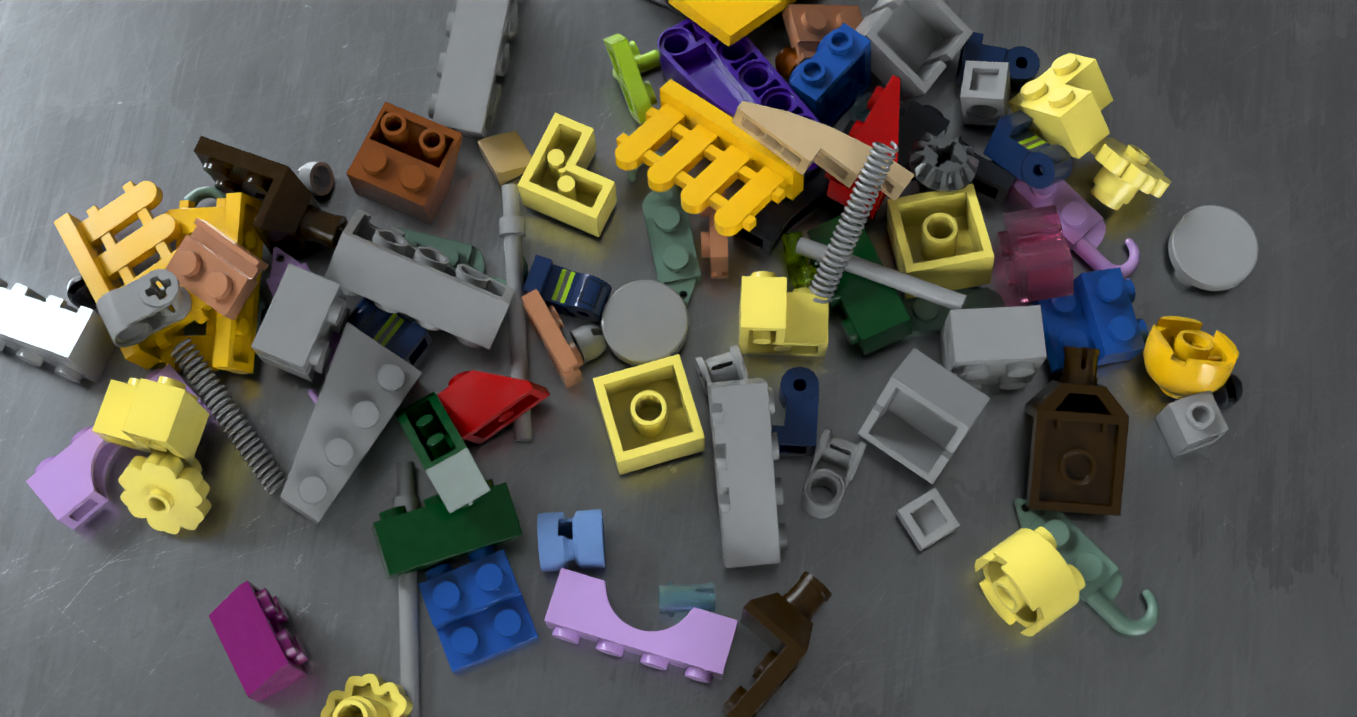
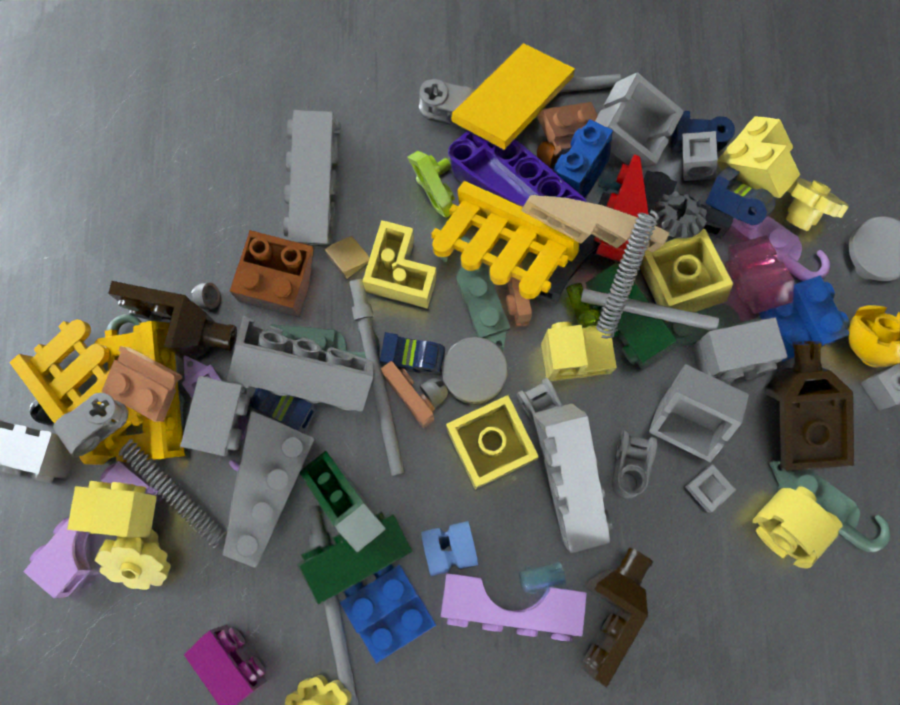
camera: 10 degrees left, 5 degrees up
red slope [437,370,550,444] -> none
dark blue leg [771,366,819,456] -> none

